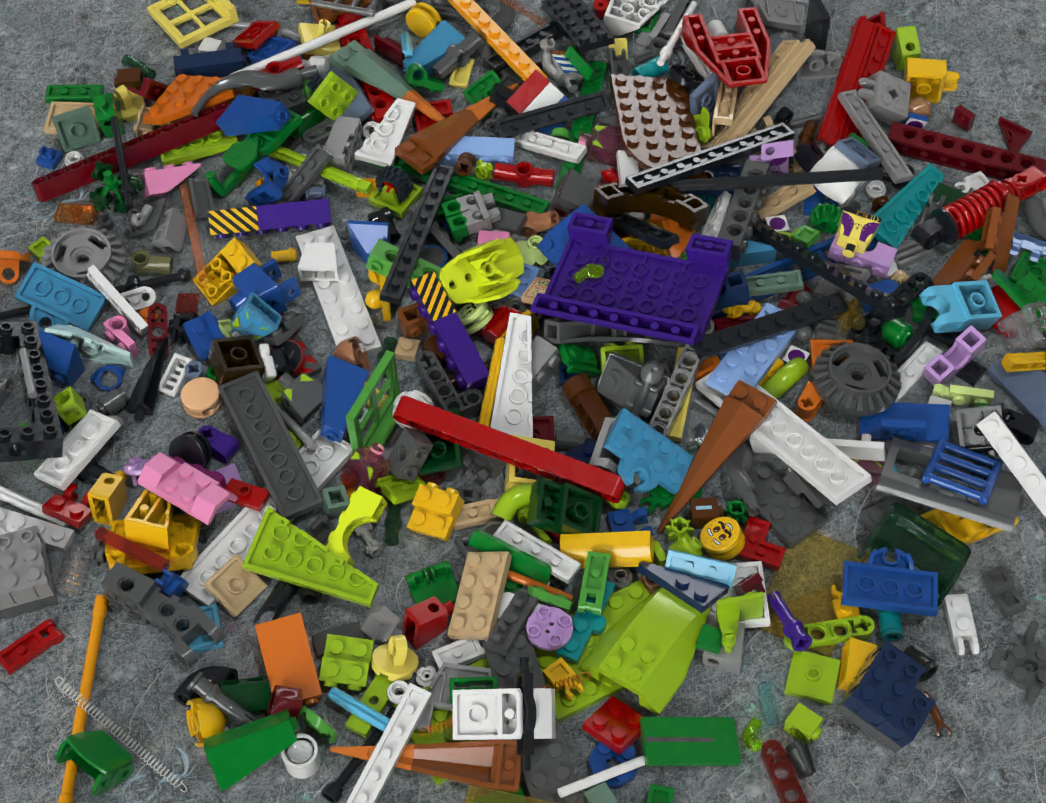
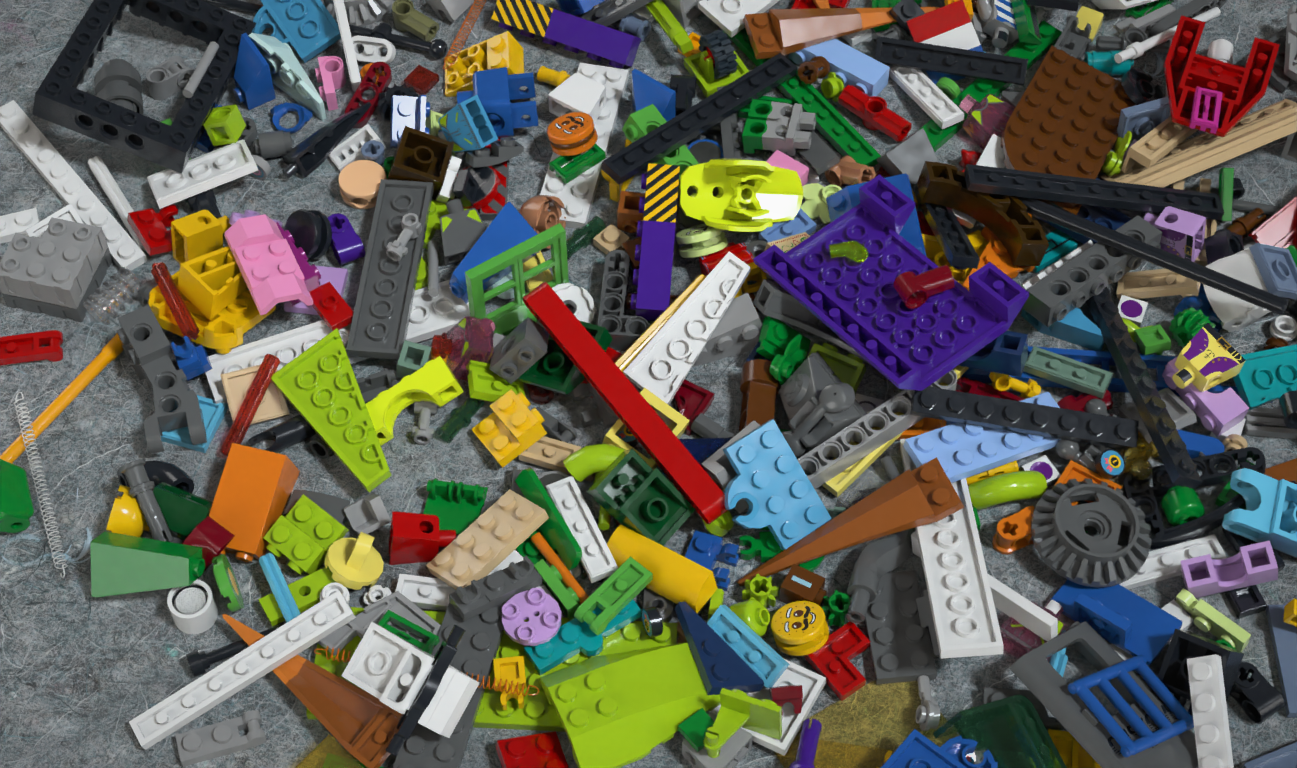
camera: 30 degrees right, 0 degrees up
none -> clear red axle [220,354,280,457]
none -> light grey bar [386,213,422,261]
none -> orange head [547,112,598,156]
none -> green tile [549,143,606,184]
none -> black tile [641,606,663,638]
none -> green plate [769,334,808,386]
none -> dark red piece [893,265,955,309]
none -> light grey plate [915,675,940,731]
none -> tile [1095,449,1125,479]
none -> dark pink tile [1189,87,1223,134]
none -> green tile [1218,168,1234,221]

